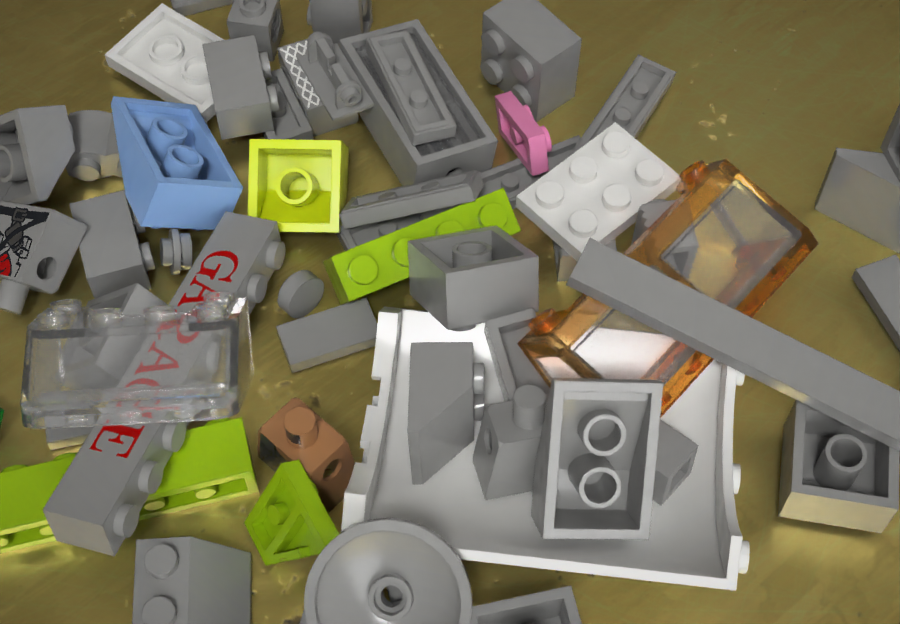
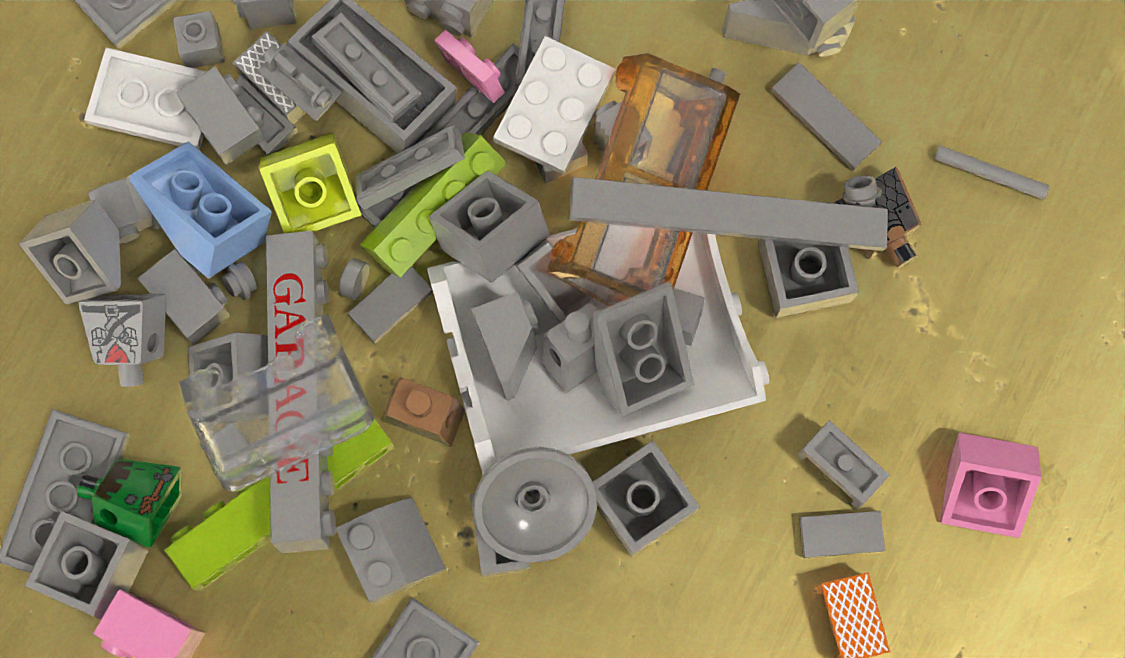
camera: 25 degrees left, 20 degrees up
lime wing [244,460,339,565] -> none

